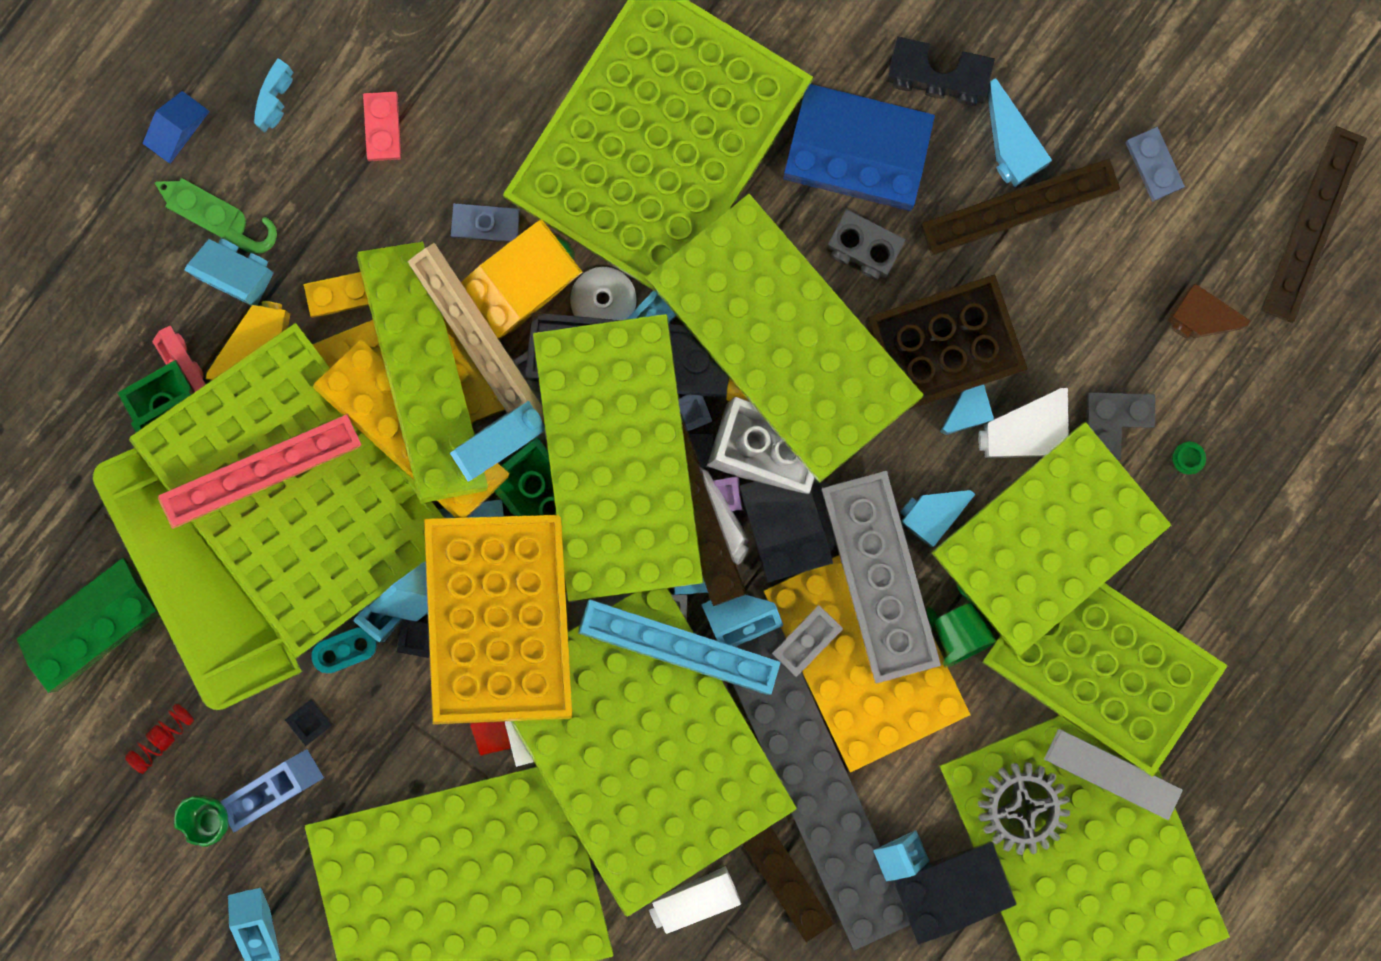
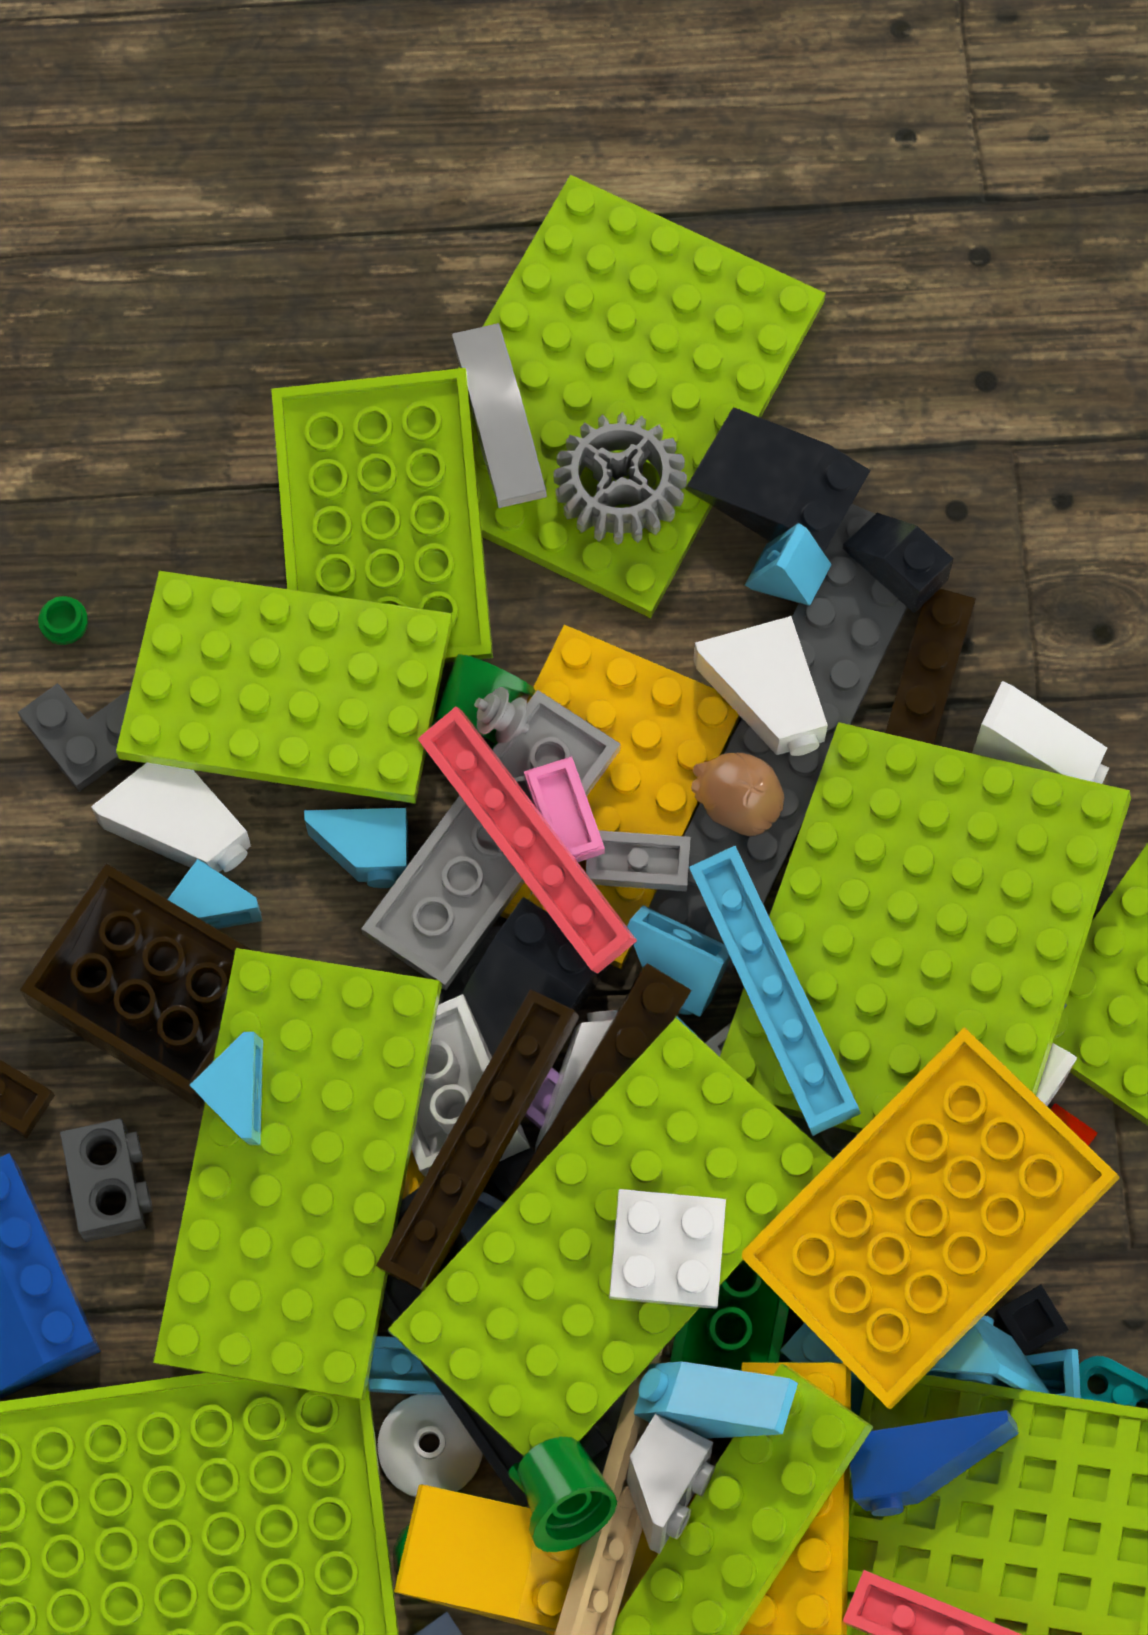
camera: 125 degrees left, 15 degrees down
none -> medium azure slope [190,1032,263,1145]
none -> dark brown plate [376,989,579,1292]
none -> coral plate [418,707,637,974]
none -> light grey wheel [474,687,530,744]
none -> green hat [508,1436,618,1552]
none -> bright pink tile [524,756,605,862]
none -> white plate [609,1189,726,1309]
none -> light grey slope [627,1414,716,1554]
none -> medium nougat hair [691,752,785,836]
none -> white slope [694,616,828,756]
none -> black slope [842,512,954,613]
none -> blue slope [850,1410,1019,1516]

